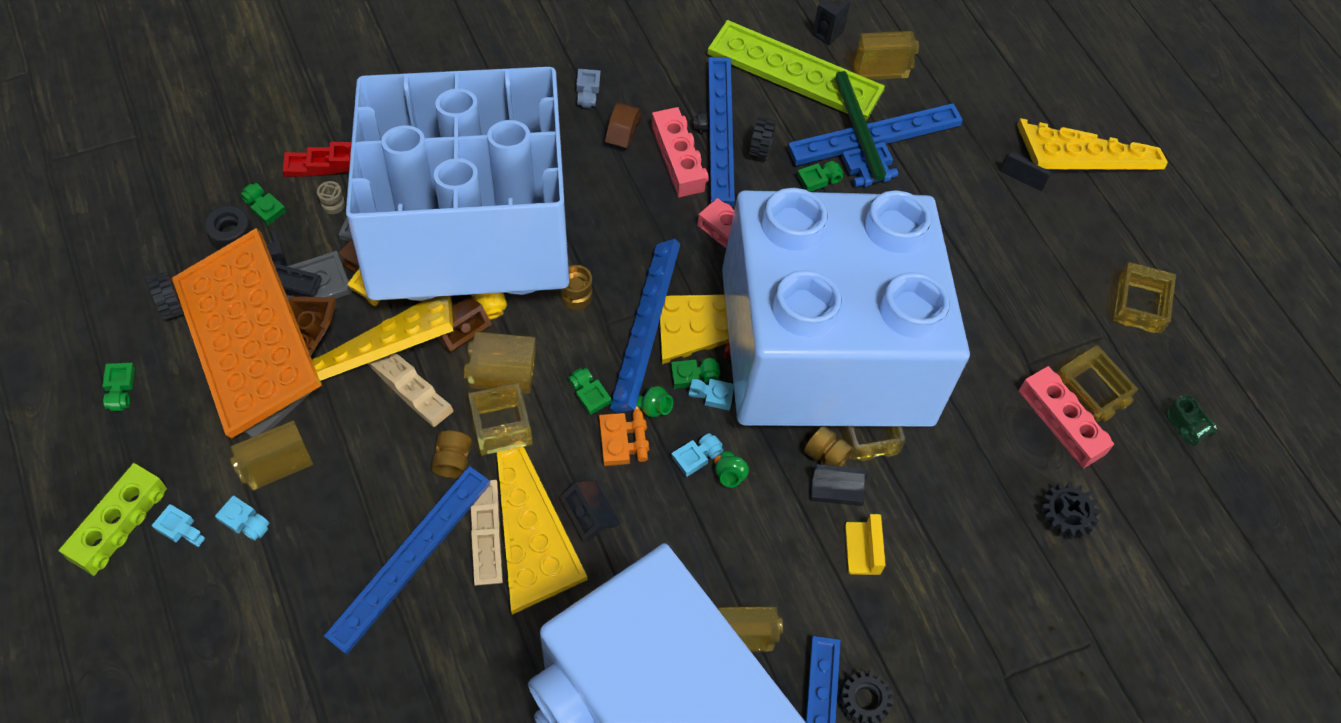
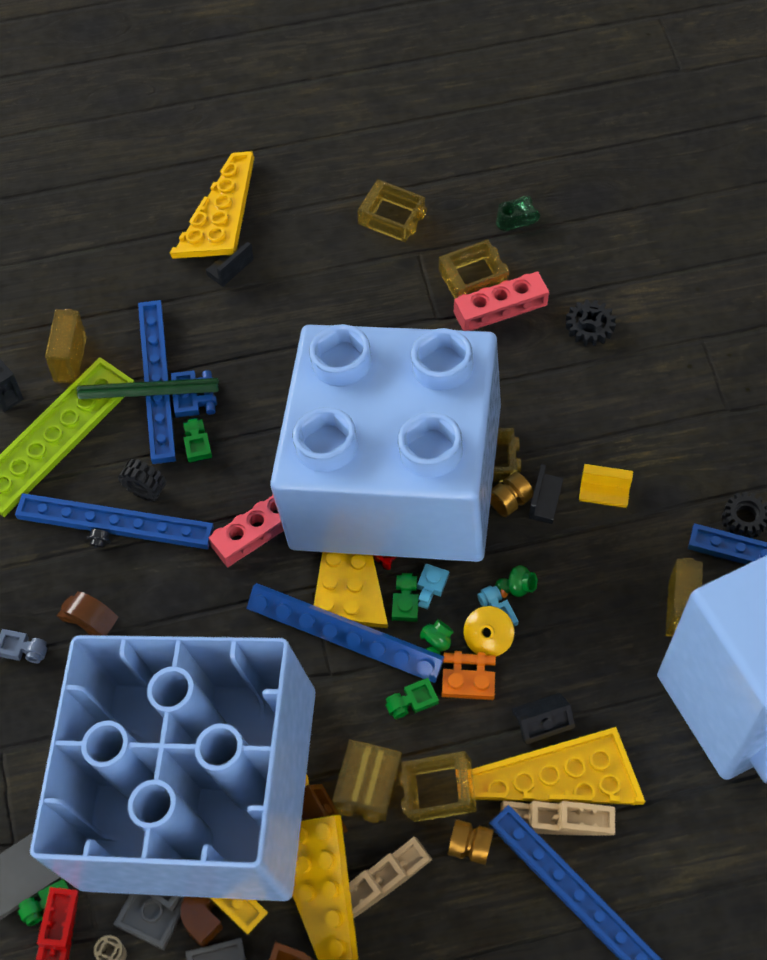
camera: 75 degrees left, 0 degrees up
coral brick [652,107,708,198] -> none
none -> yellow dish [464,606,515,657]

